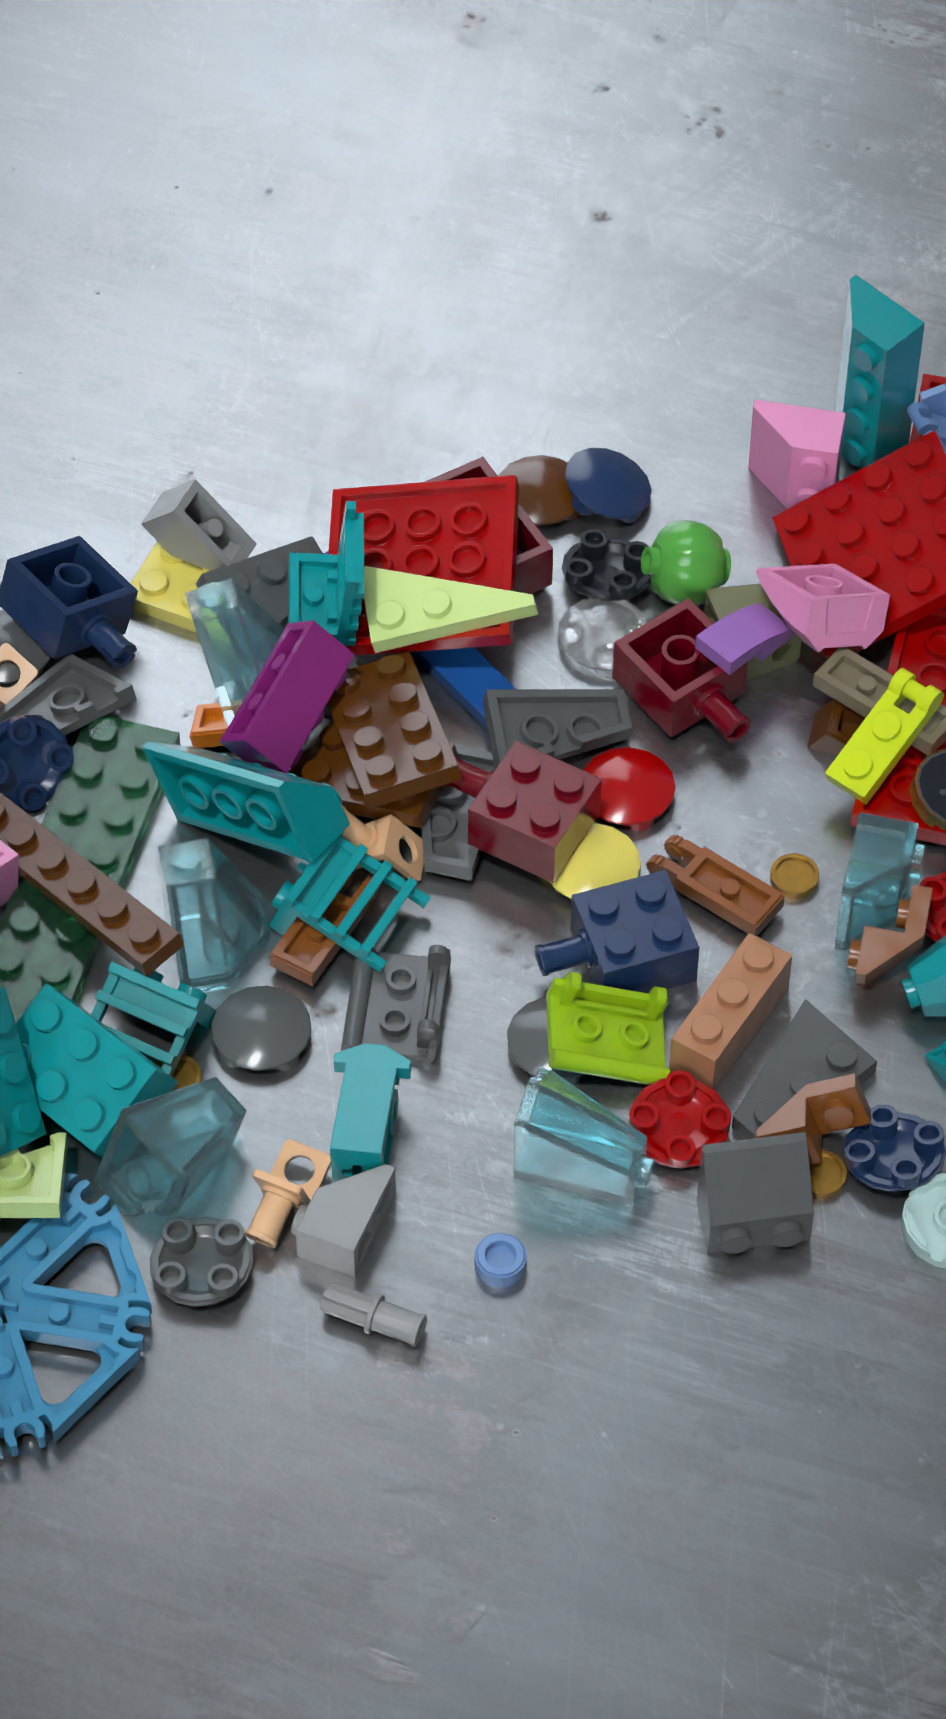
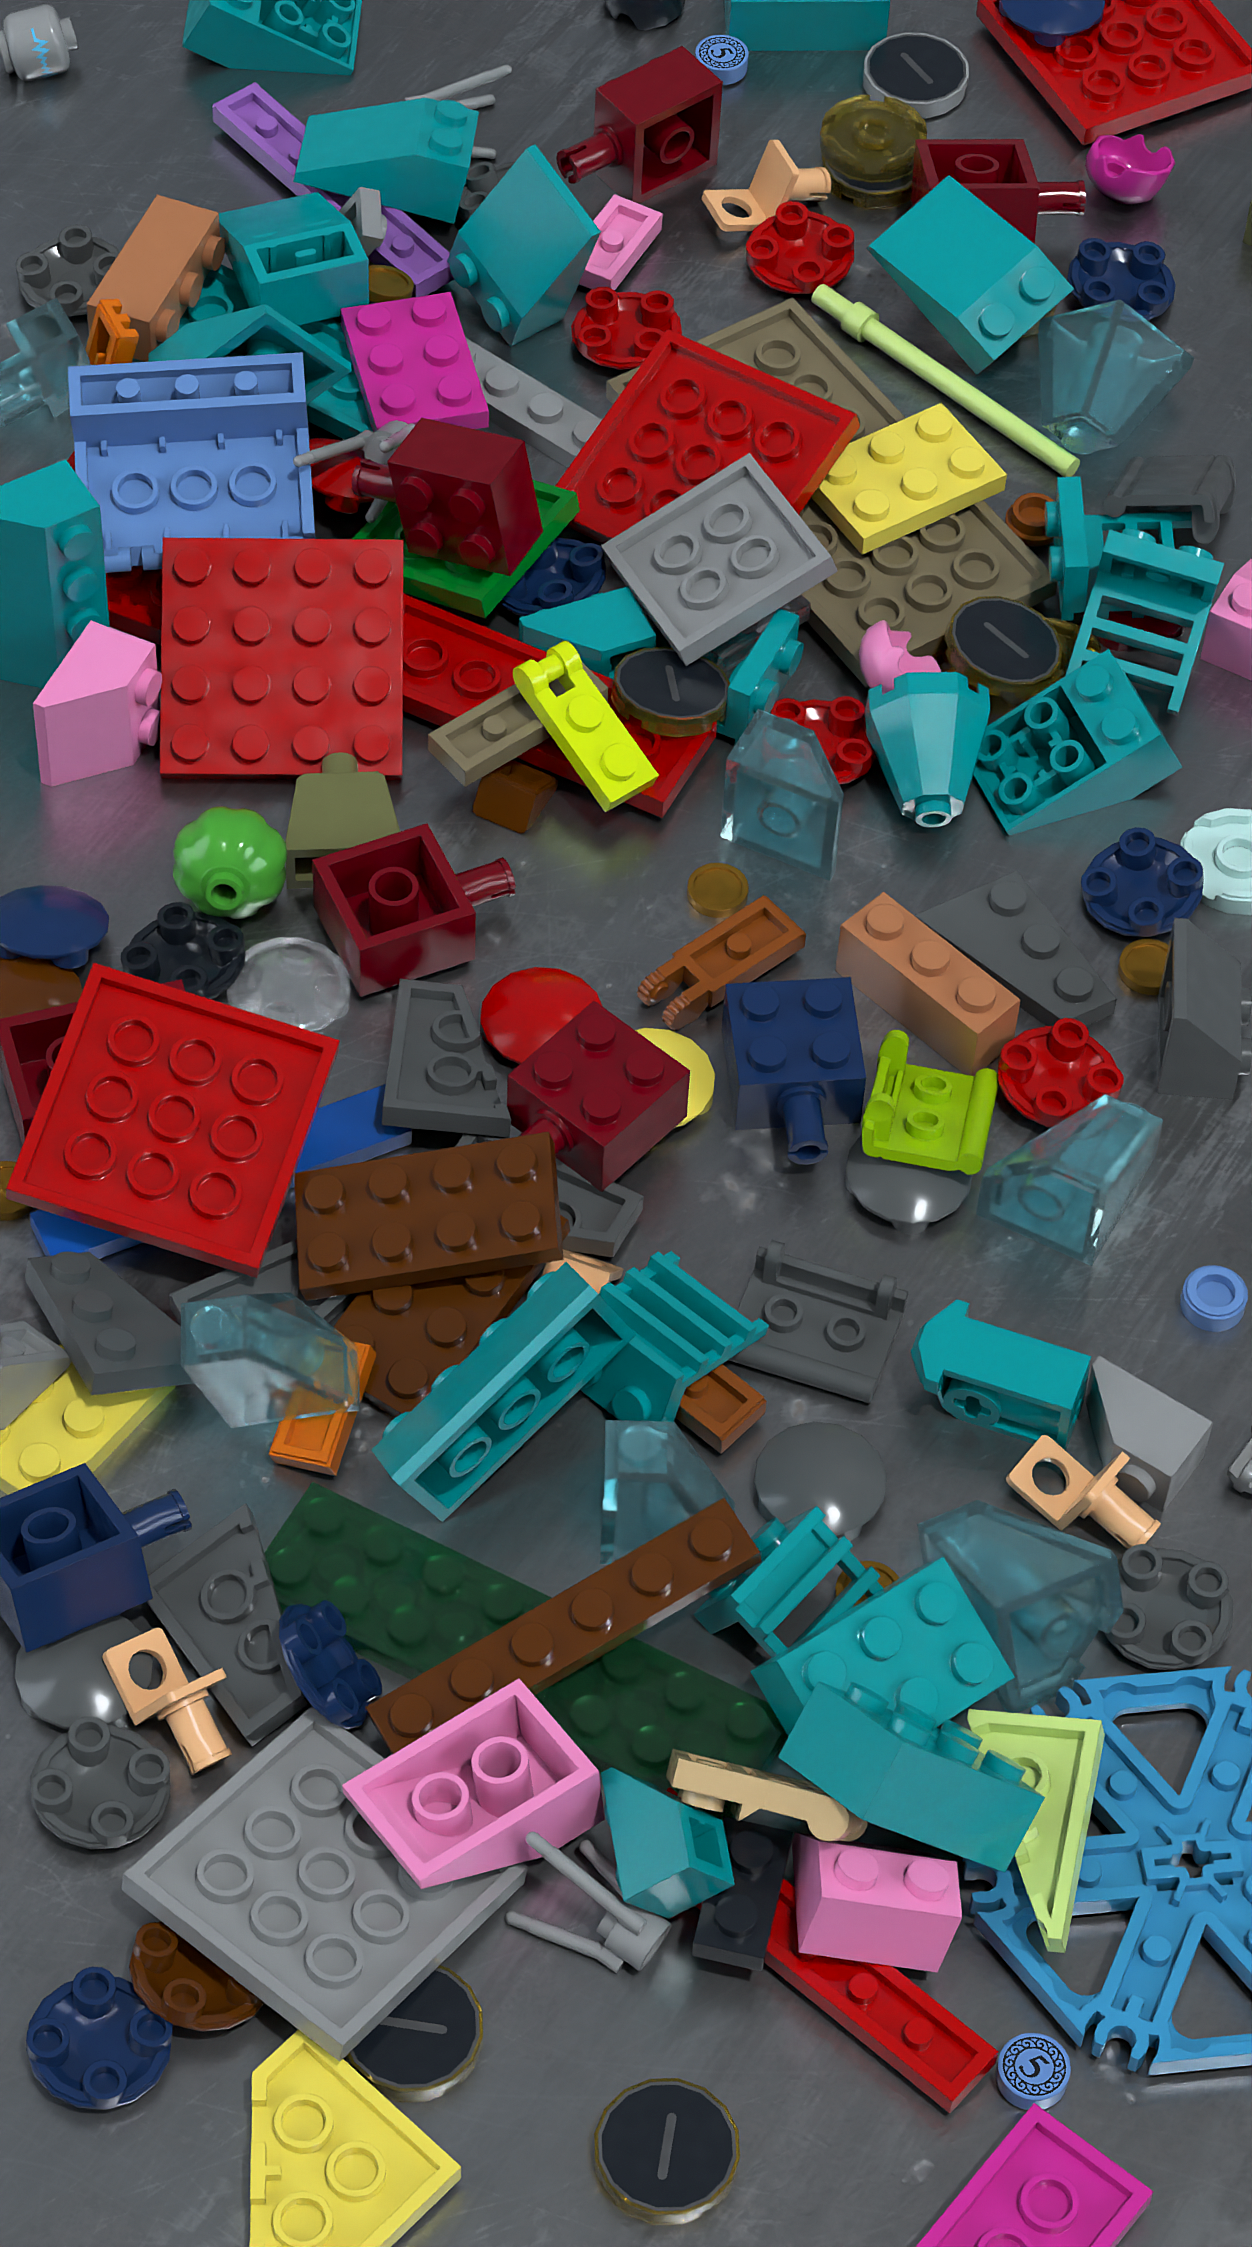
camera: 80 degrees left, 0 degrees up
magenta brick [219,620,355,773] -> none
teal plate [288,501,364,646] -> none
yellowish green wing [364,566,538,653] -> none
medium lavender slope [695,603,795,675] -> none
bright pink slope [755,564,890,653] -> none
dark orange slope [756,1073,871,1165] -> none
dark orange slope [847,885,933,986] -> none

